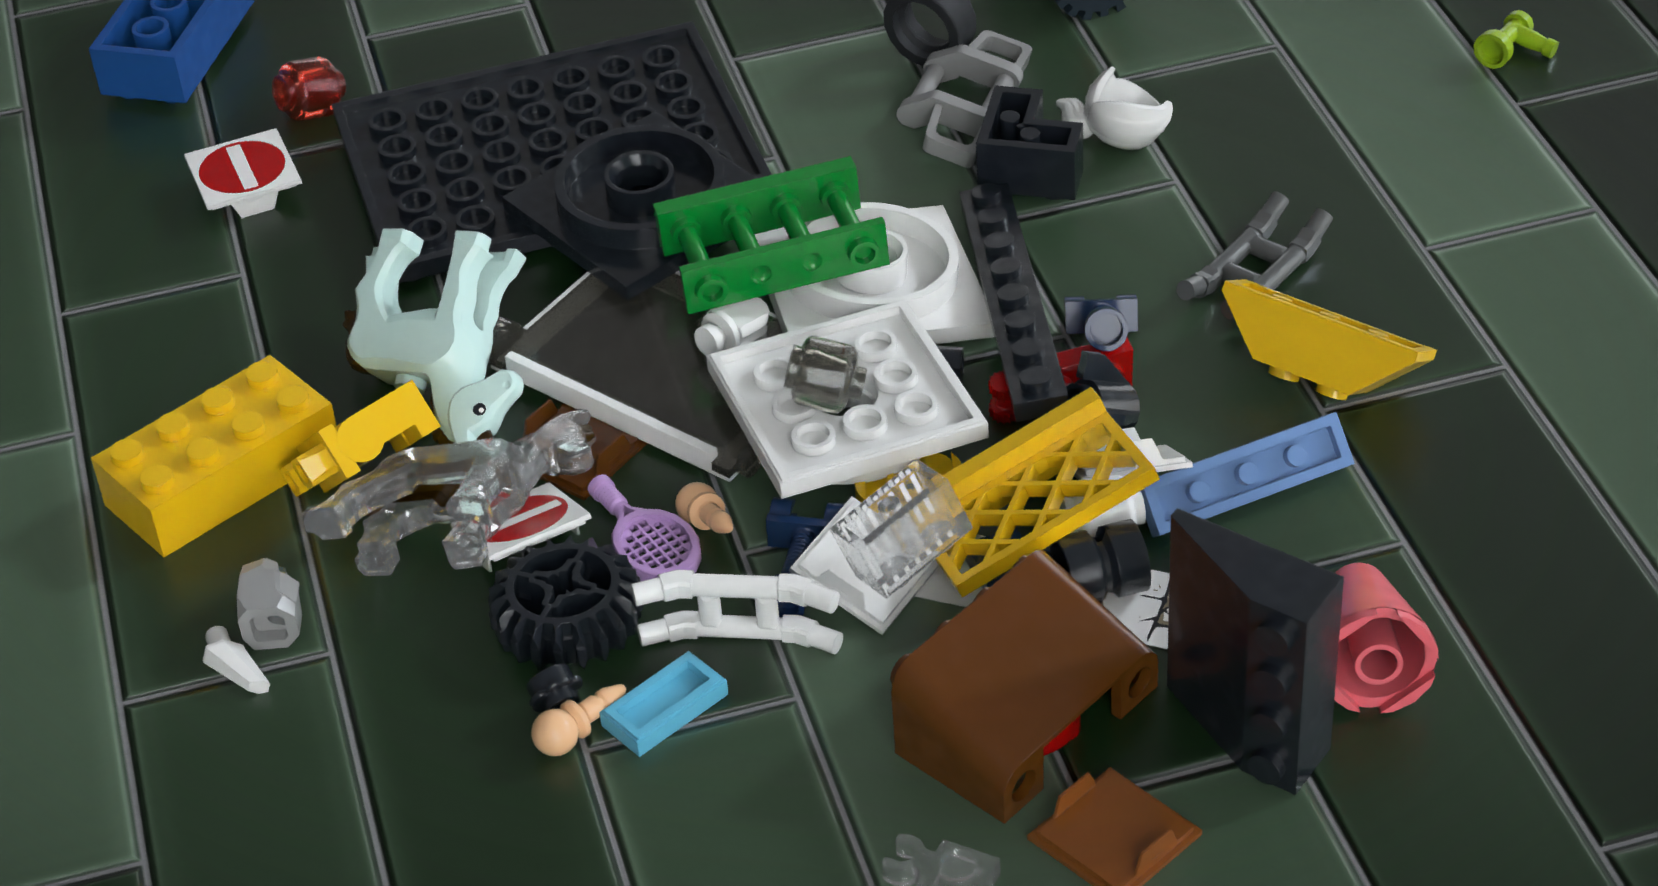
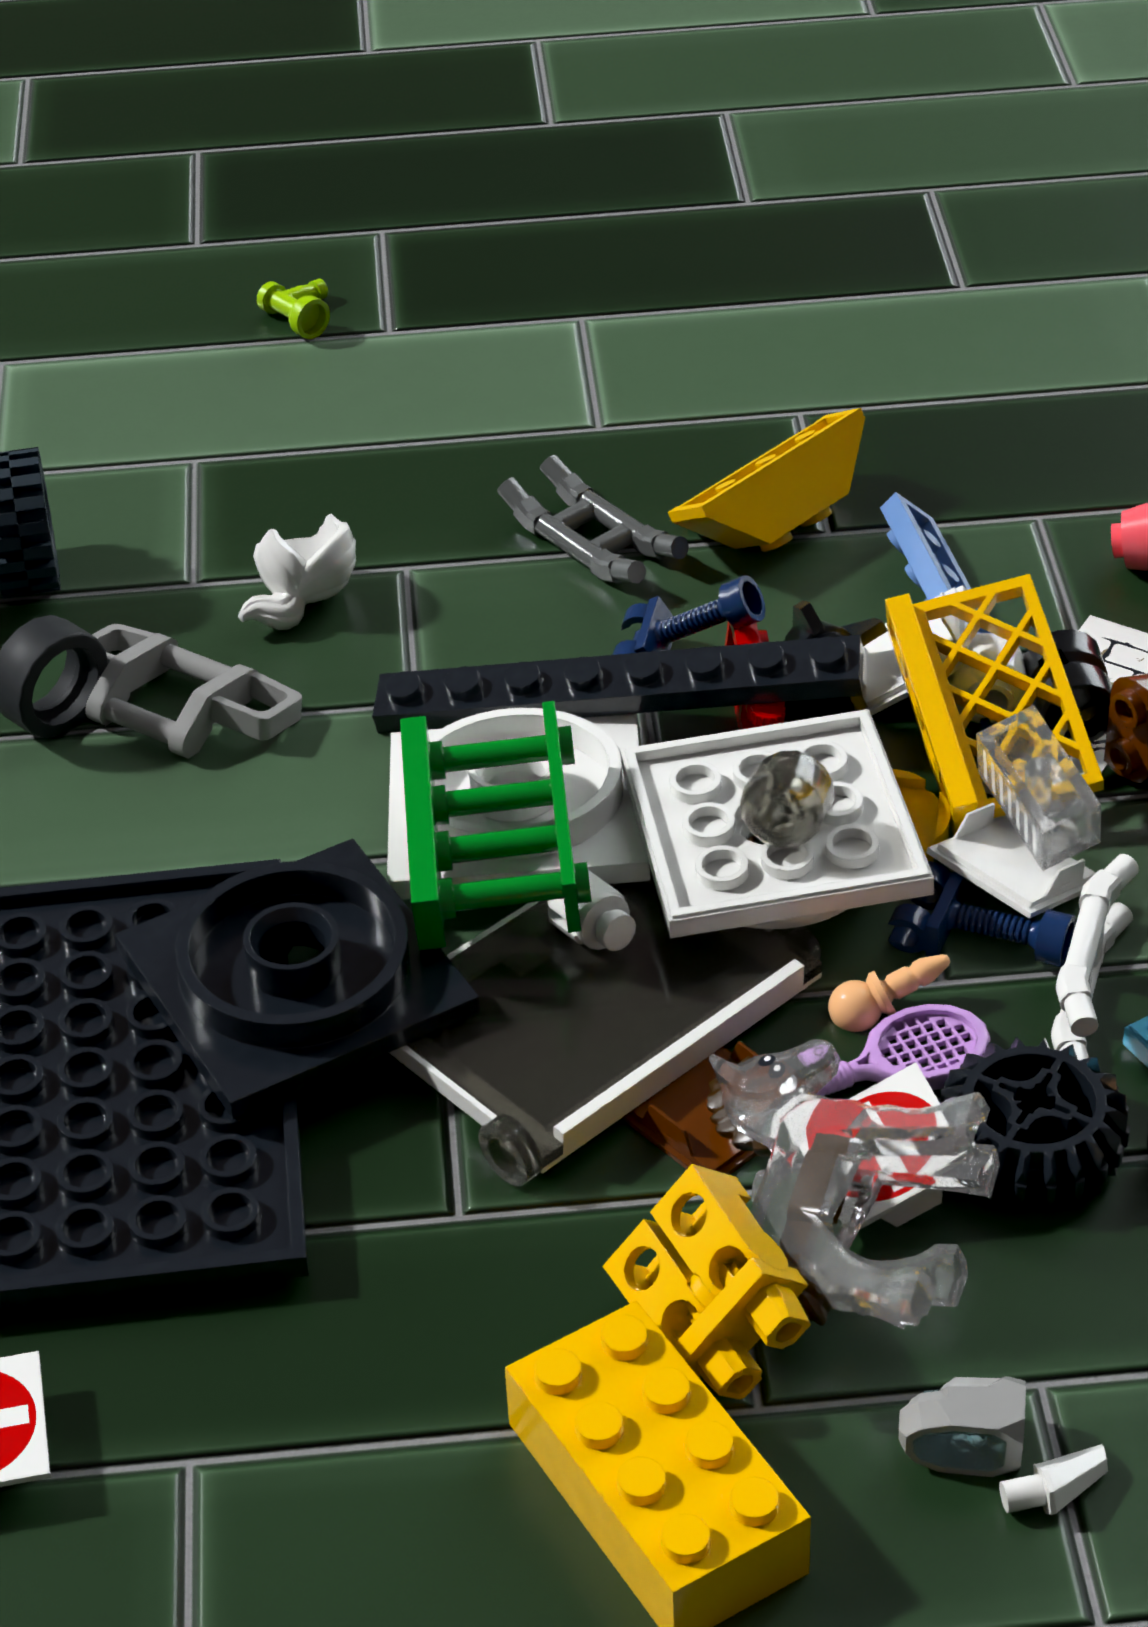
camera: 80 degrees left, 0 degrees up
light aqua animal [343,229,526,468] -> none
black brick [976,85,1083,200] -> none

